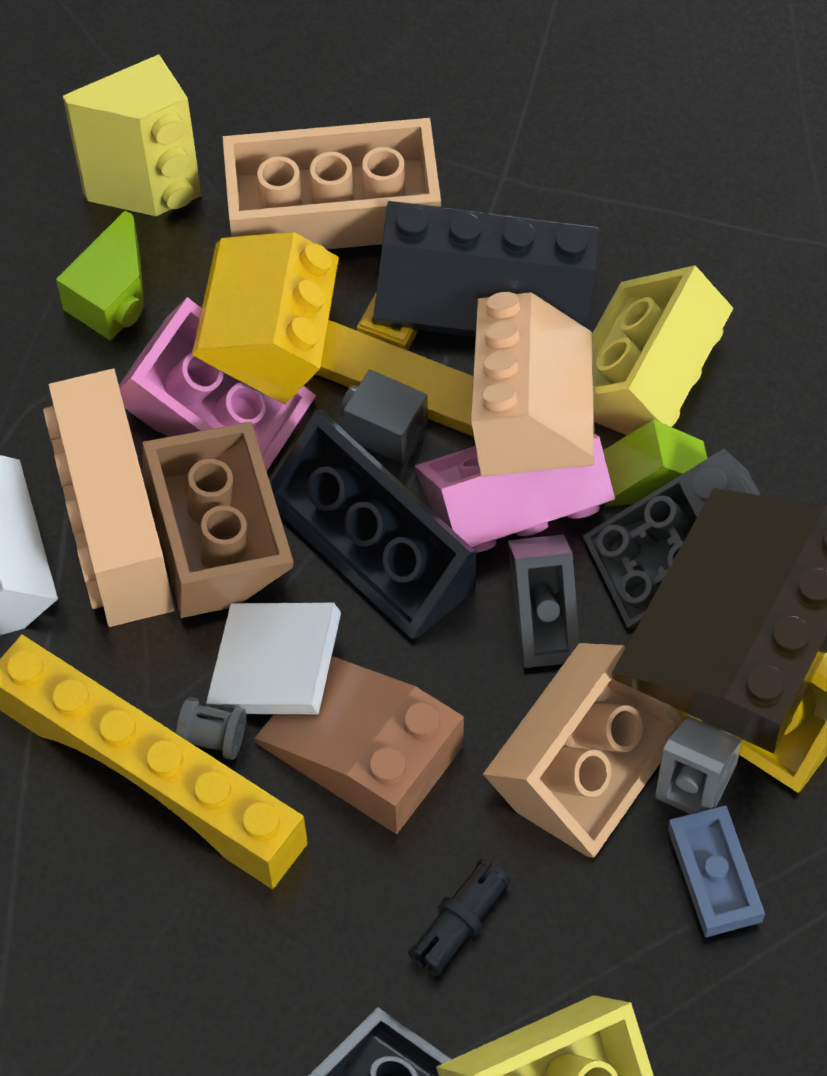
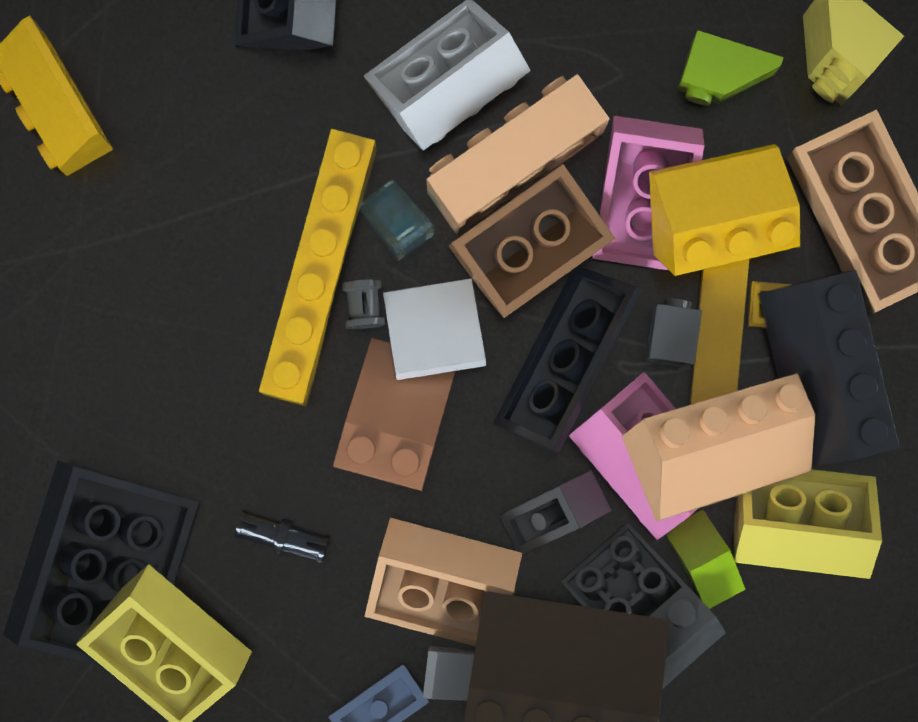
camera: 65 degrees right, 25 degrees up
none -> clear light blue slope [360,179,434,261]

